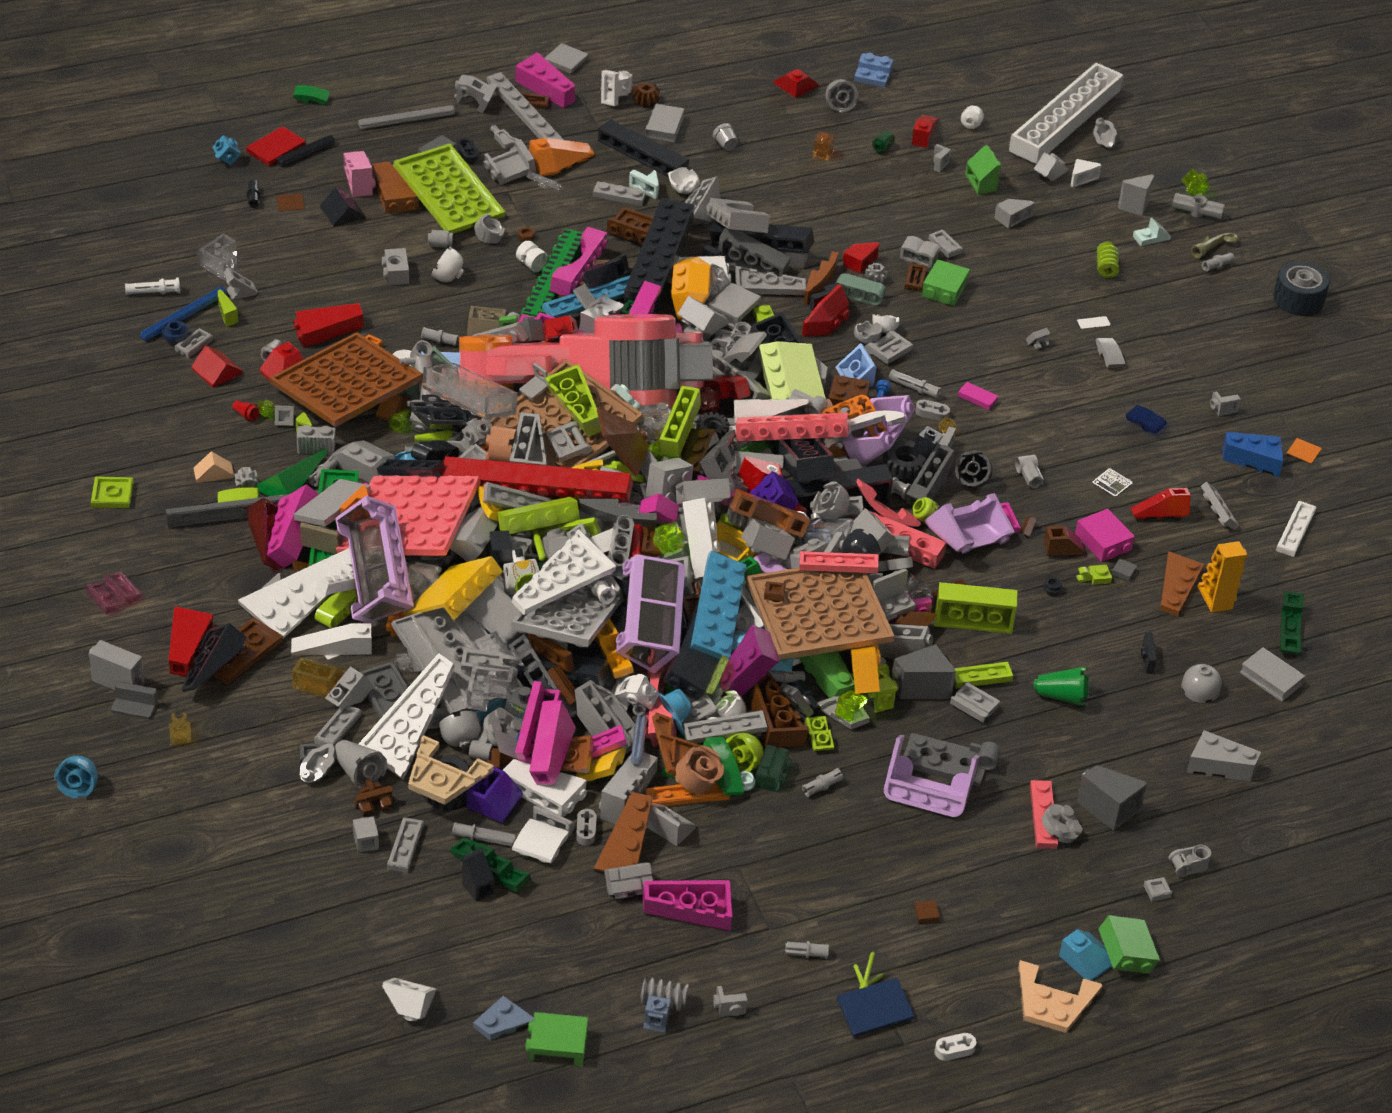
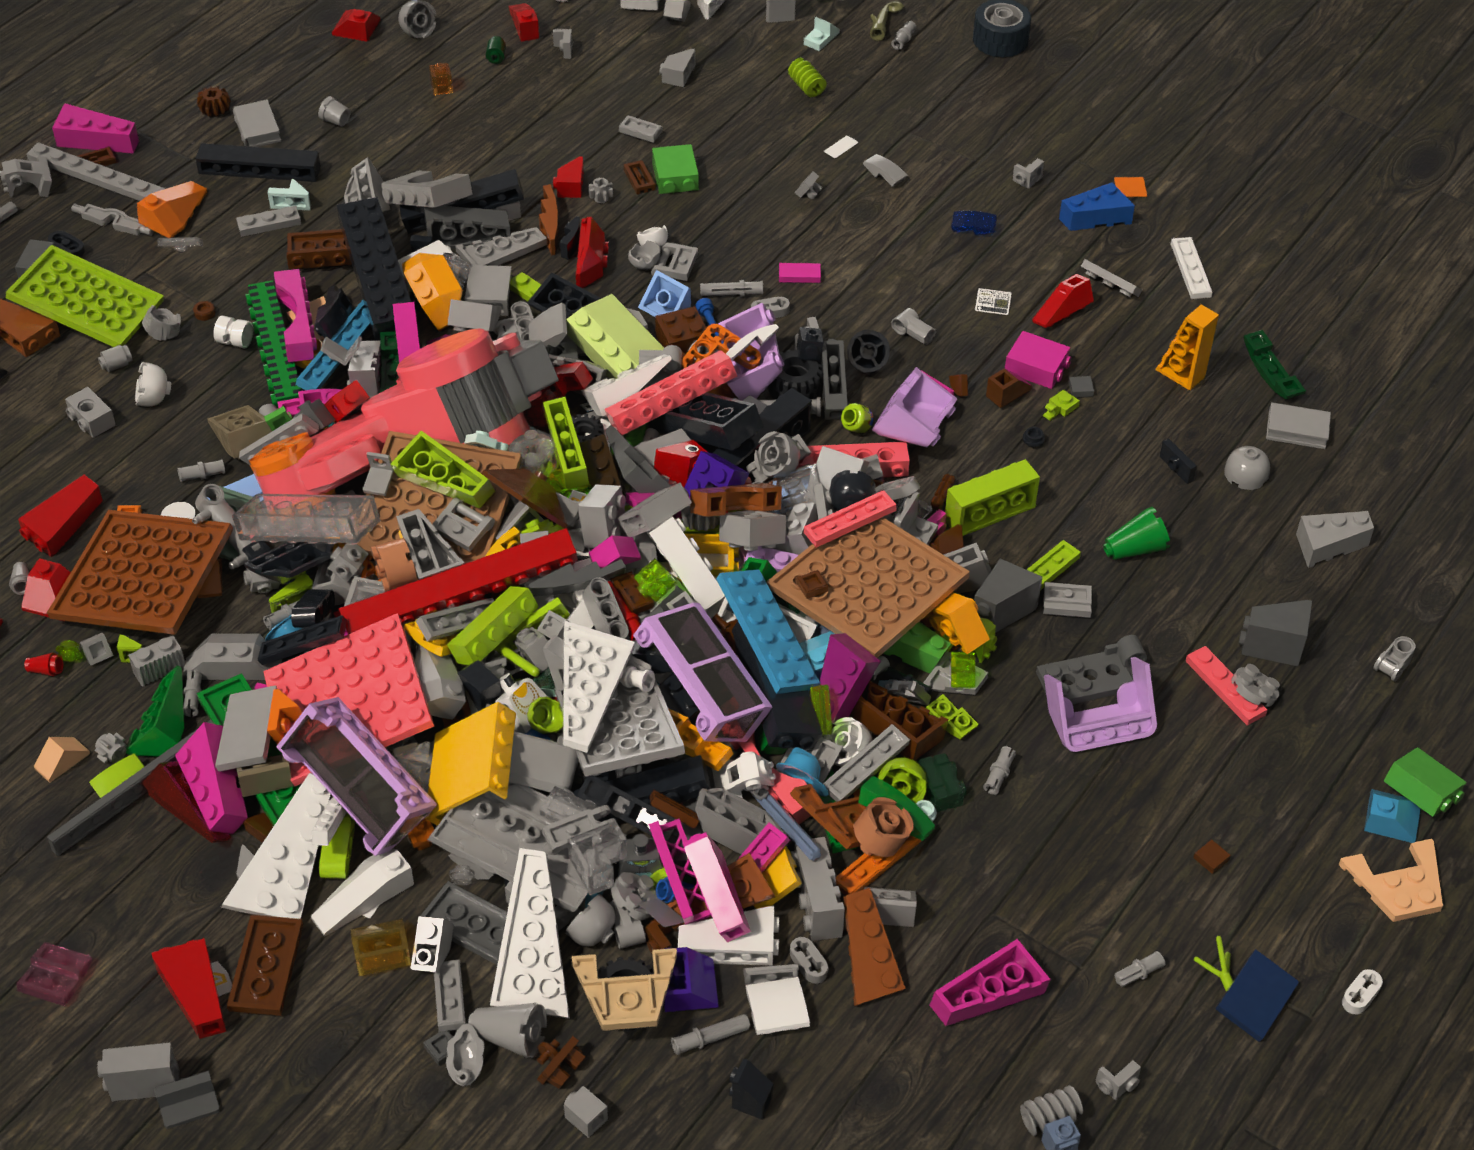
camera: 30 degrees left, 5 degrees up
clear yellow plate [169,712,192,745] -> none
black wedge [181,623,247,692] -> none
light grey tile [387,817,424,873] -> none
clear neon green cone [389,408,412,432] -> none
dark green slope [450,837,531,892] -> none
light grey panel [483,139,536,185] -> none
reddish brown tile [528,633,574,672] -> none
light grey tile [545,43,588,74] -> none
white tile [601,70,632,106] -> none
light grey brick [605,863,653,899] -> none
white hair [668,168,700,194] -> none
sand green beam [836,273,887,306] -> none
coral slope [856,479,921,526] -> none
light grey brick [899,236,940,268] -> none
clear yellow plate [938,418,956,433] -> none
bright green slope [965,145,1001,194] -> none
light grey tile [1144,877,1172,902] -> none
dark orange wing [1160,551,1204,617] -> none

